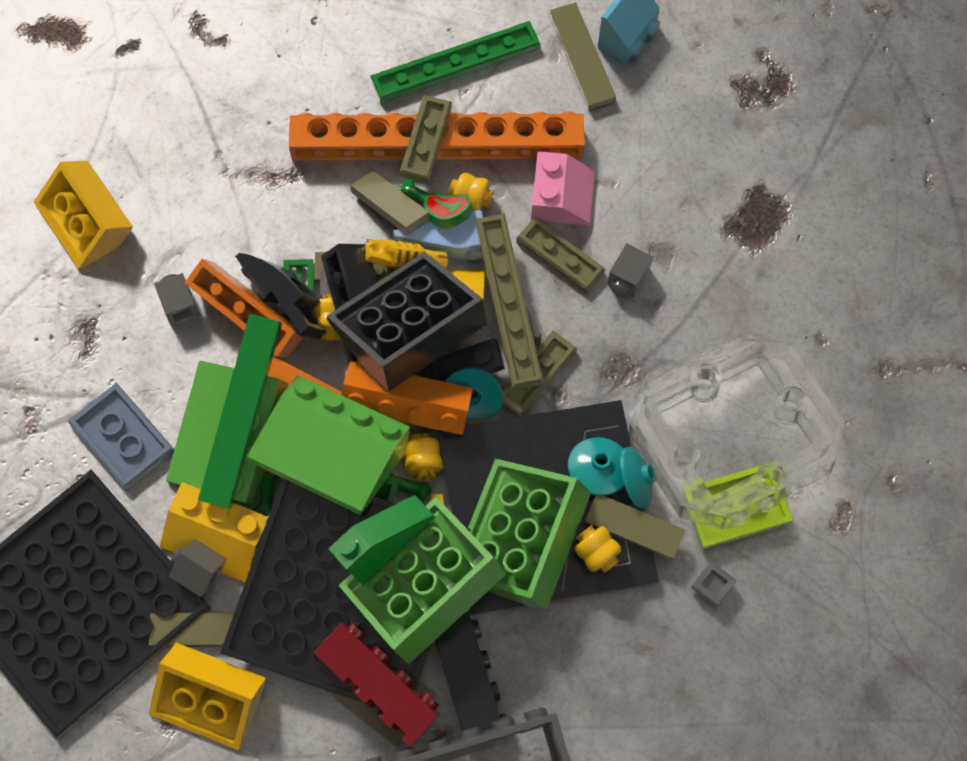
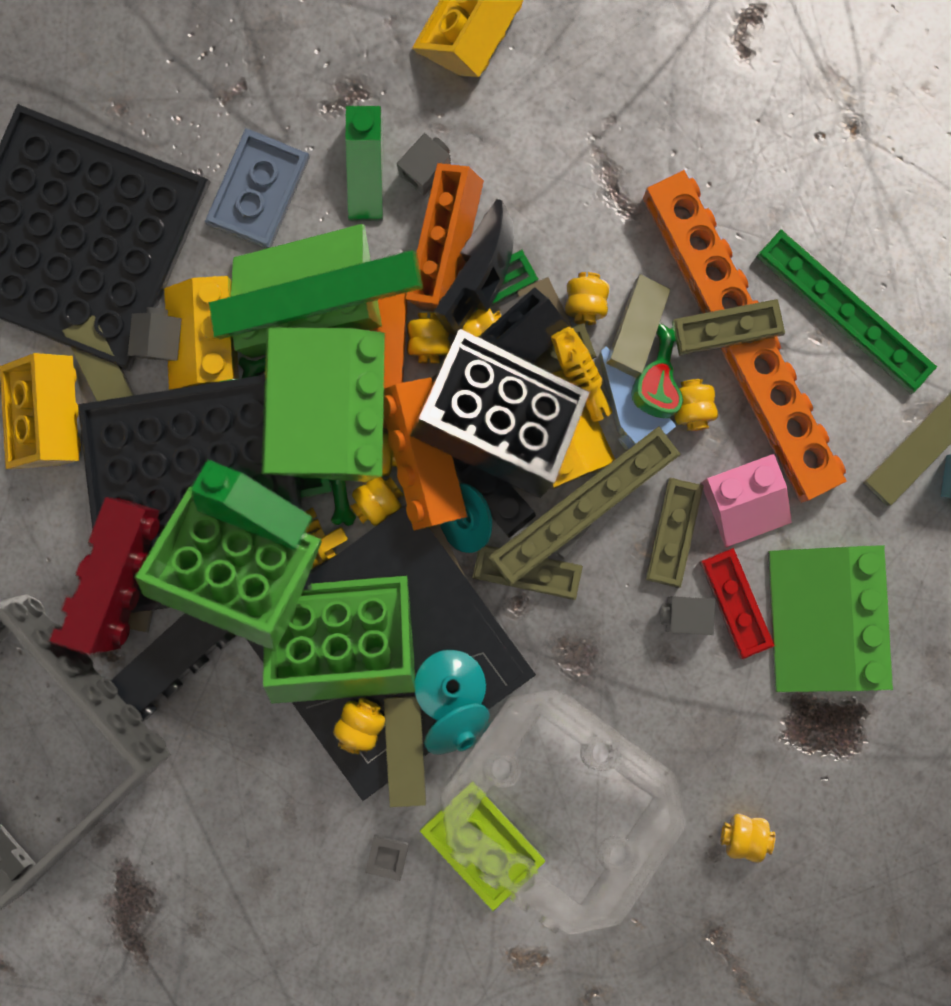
camera: 60 degrees right, 15 degrees up
none -> green slope [346,106,383,221]
none -> yellow piece [407,313,450,364]
none -> yellow piece [565,272,609,325]
none -> red tile [699,548,775,659]
none -> yellow piece [720,814,775,863]
none -> bright green slope [768,545,893,692]

